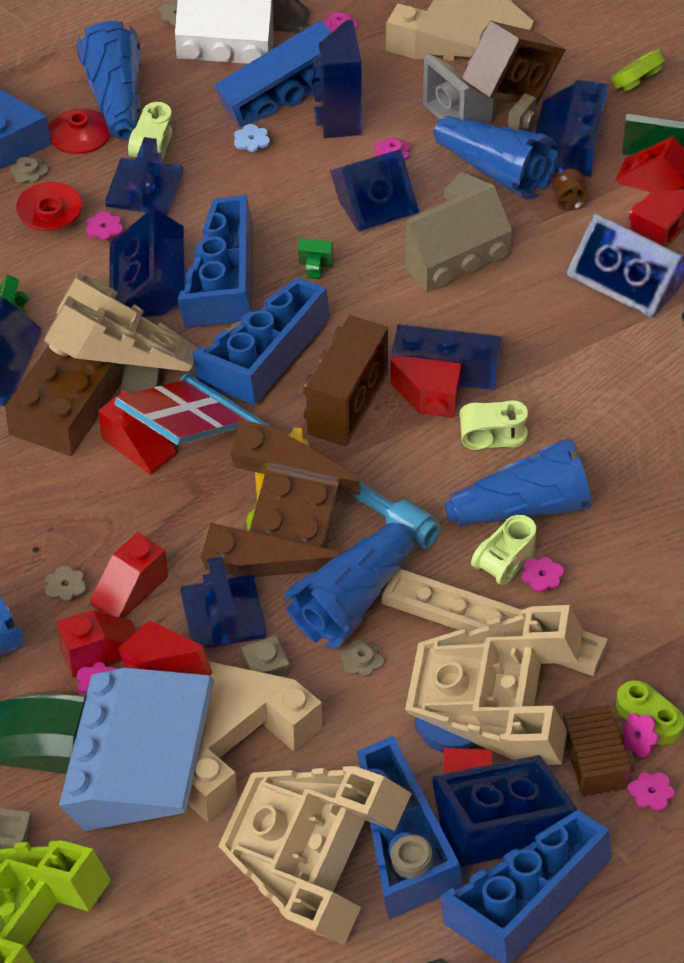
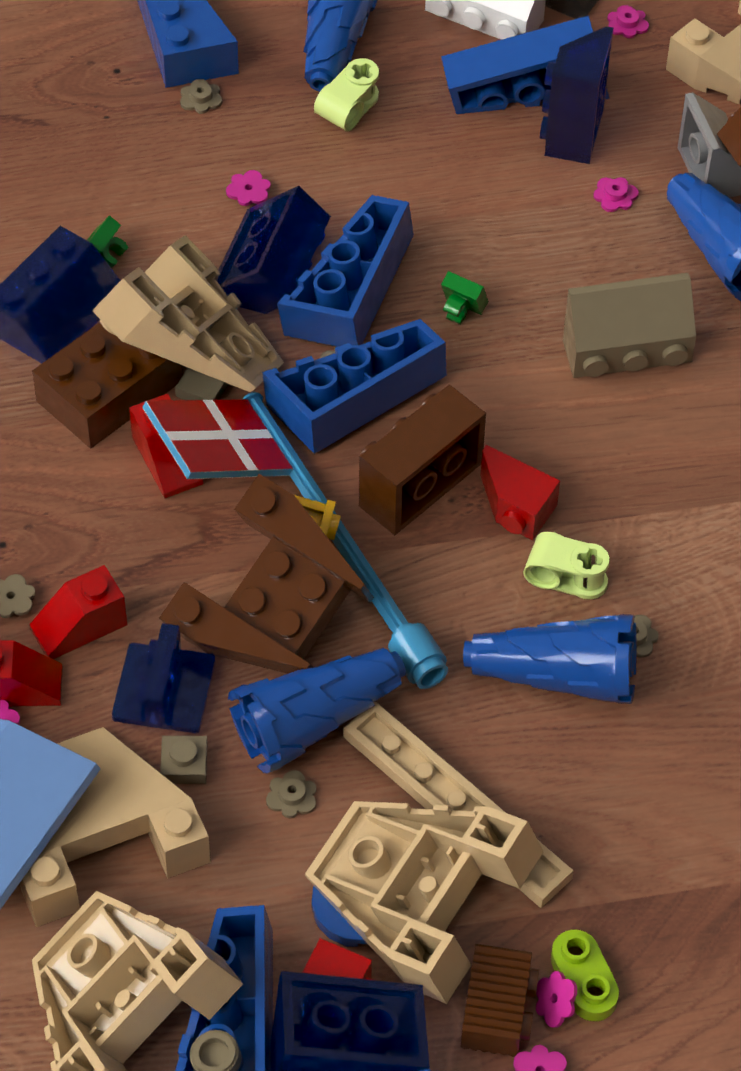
camera: 20 degrees right, 5 degrees up
red dish [16,182,82,231] -> none
red dish [48,108,111,154] -> none
clear blue bracket [105,137,183,215] -> none
red slope [118,620,212,676] -> none
light blue plant [234,124,270,152] -> none
clear blue slope [330,149,420,231] -> none
clear blue slope [392,323,504,390] -> none
dark tan tile [444,171,488,200] -> none
yellowish green piece [471,515,536,586] -> none
dark pink plant [522,557,564,593] -> none

